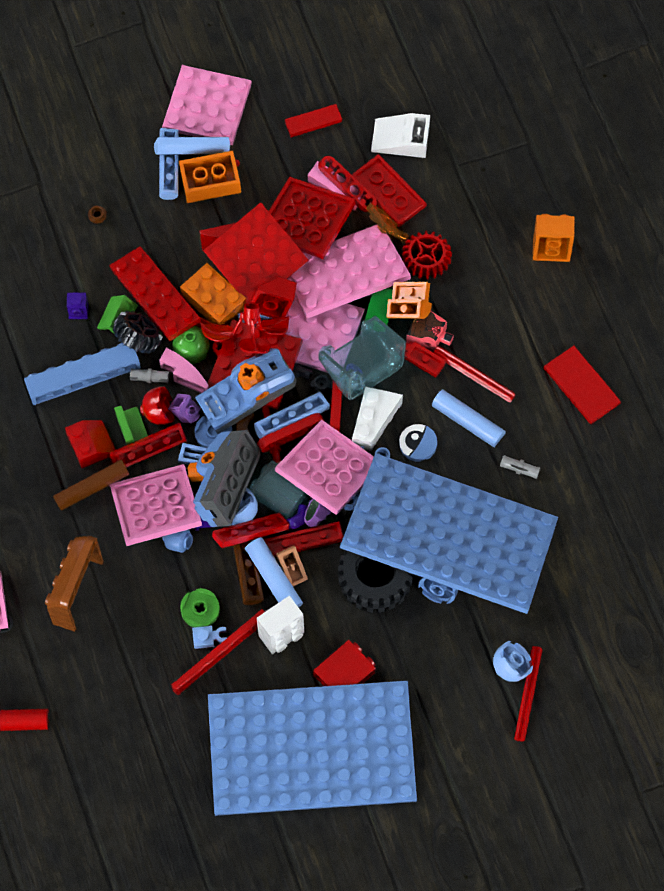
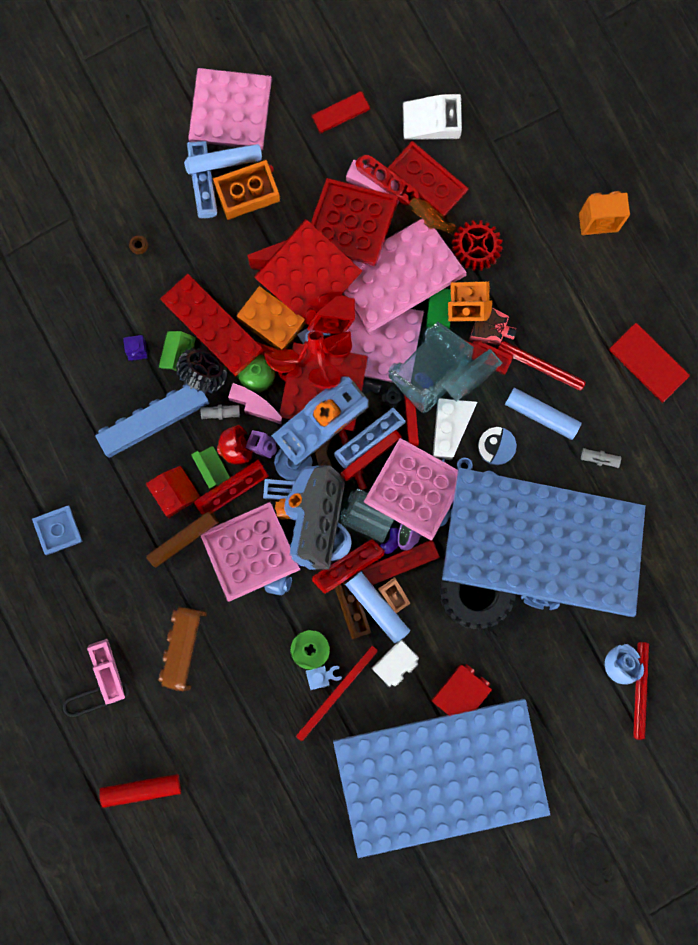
camera: 15 degrees left, 15 degrees up
none -> clear light blue brick [444,349,502,402]

